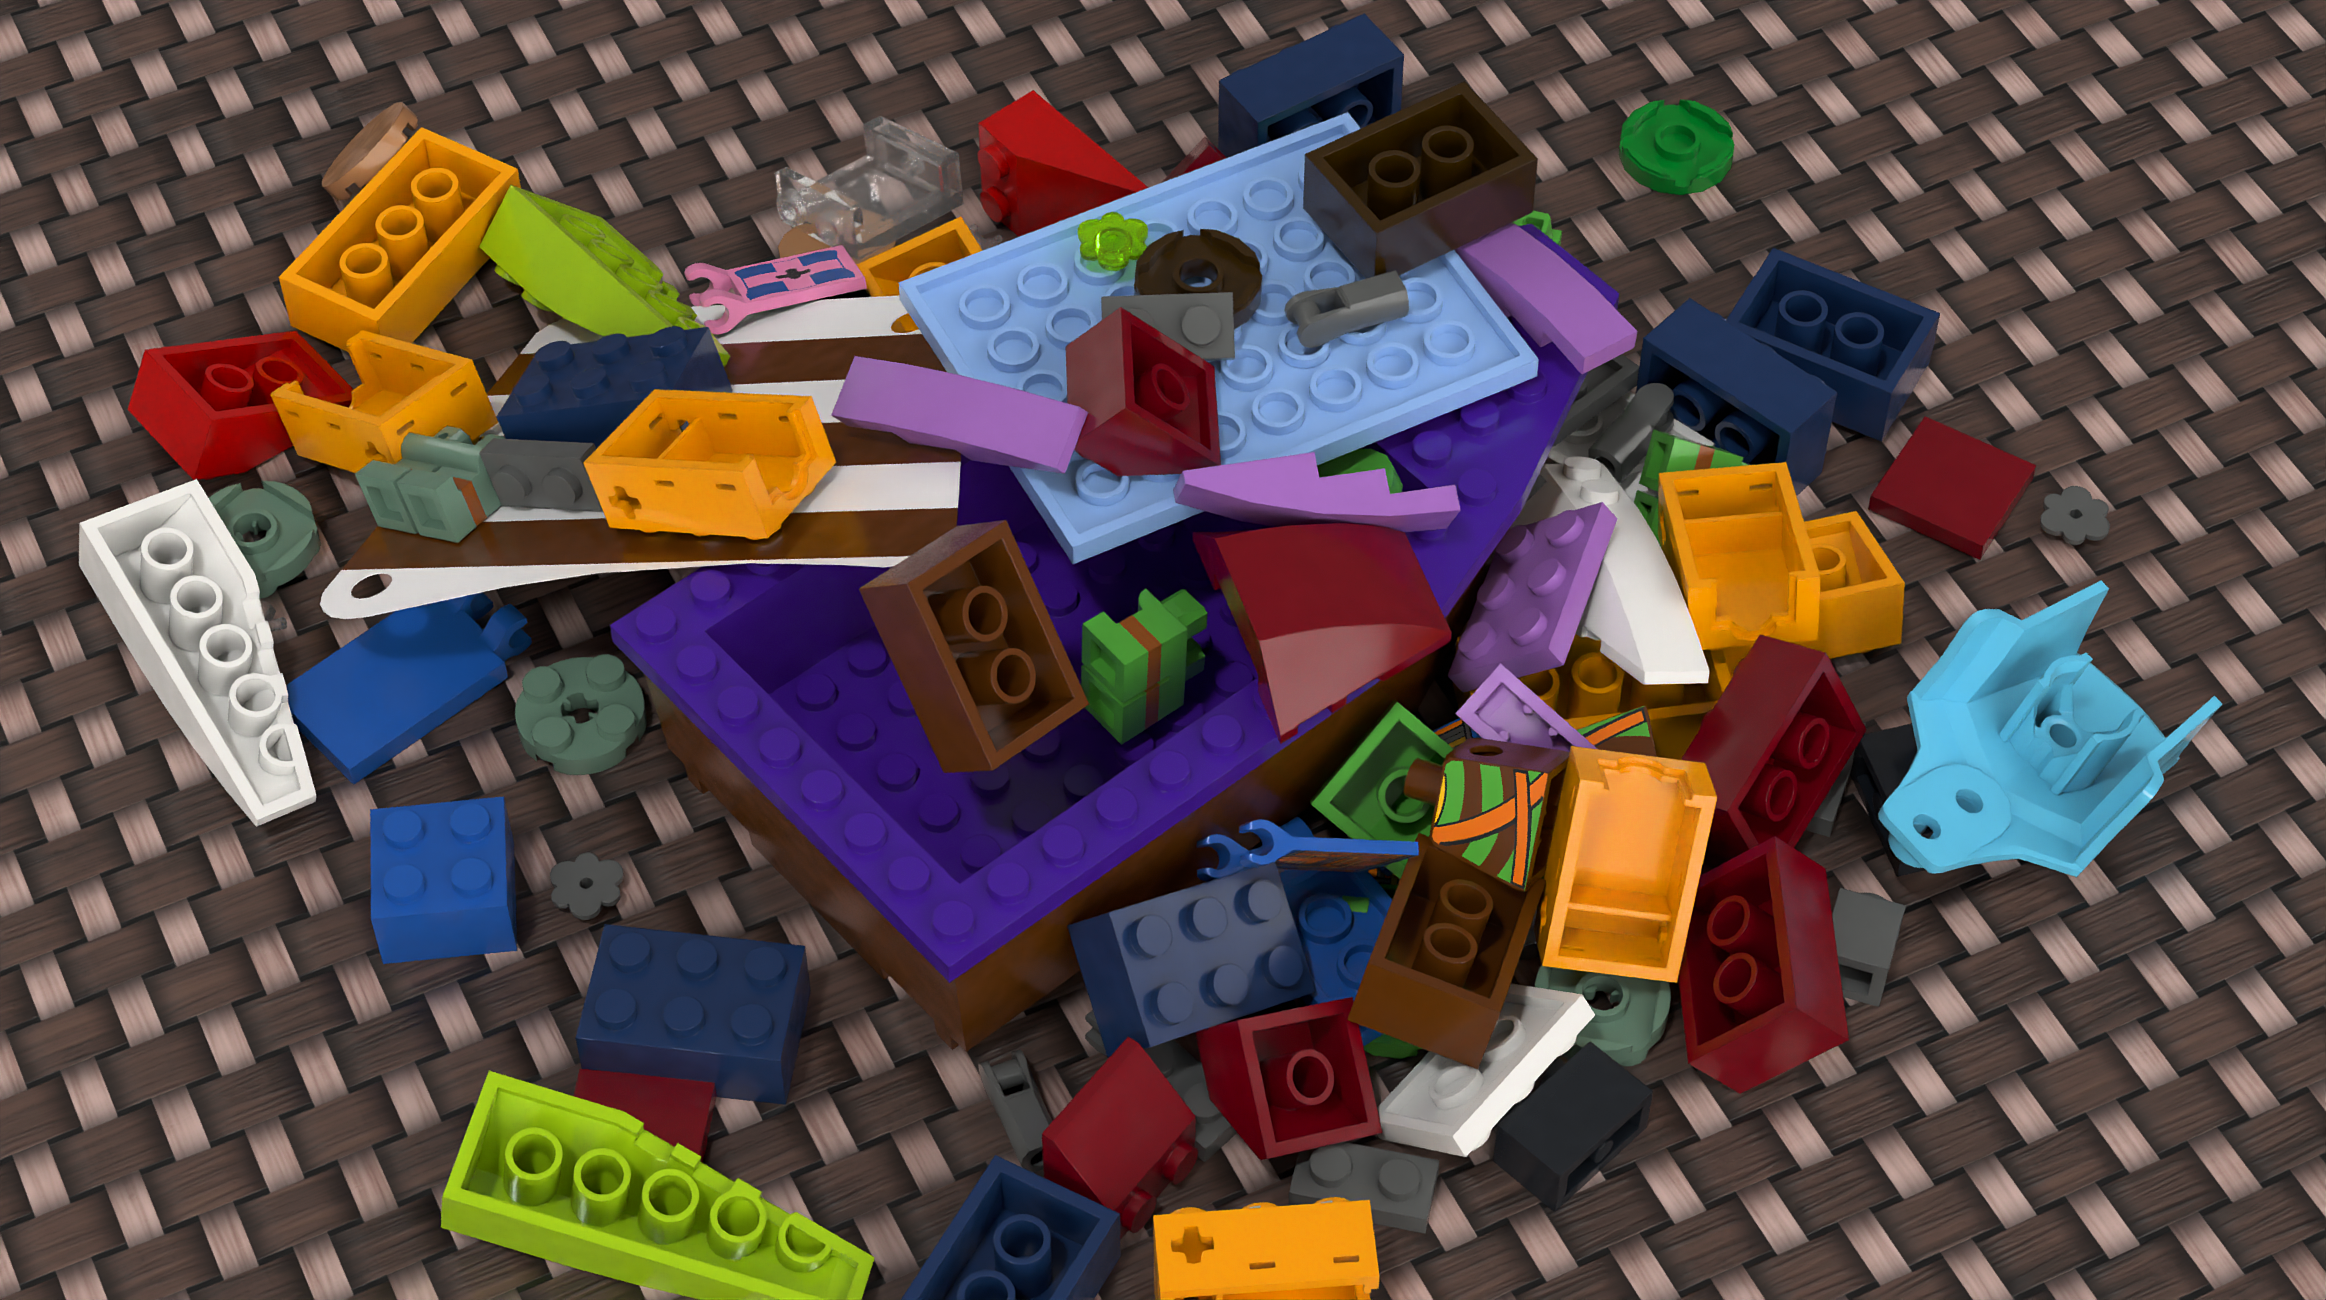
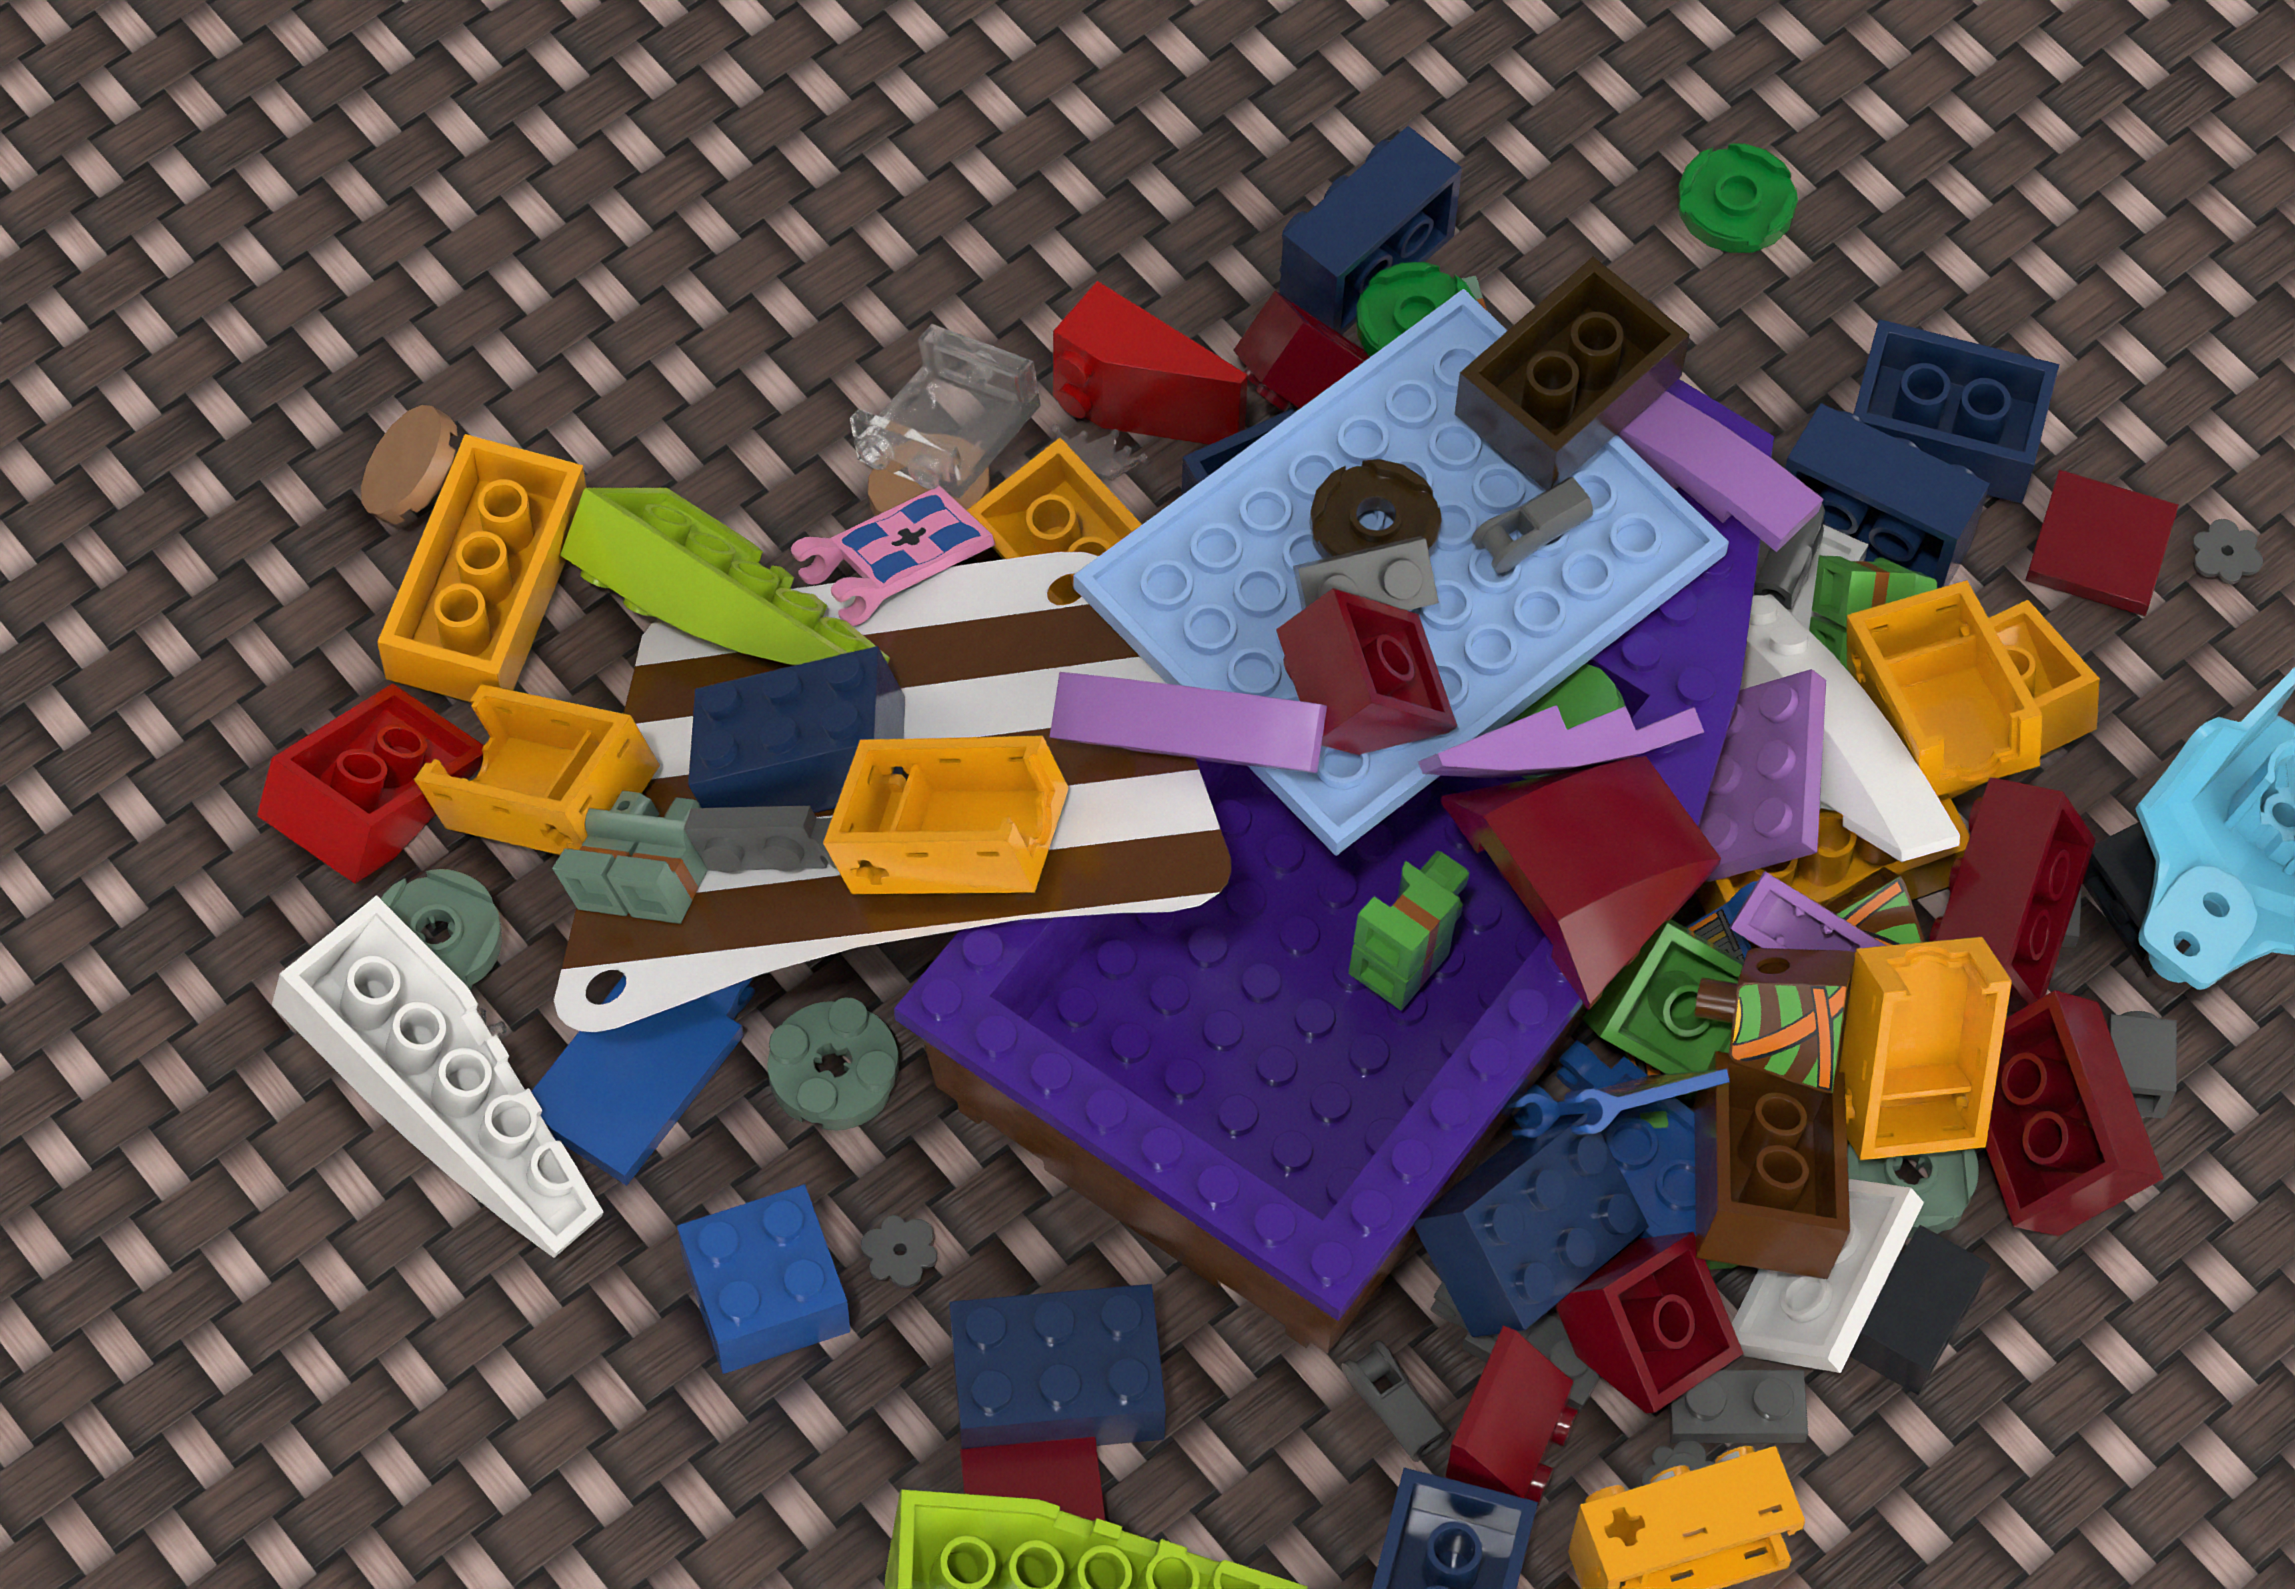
camera: 15 degrees left, 10 degrees up
reddish brown brick [859,520,1089,773] -> none
clear neon green plant [1077,212,1148,271] -> none

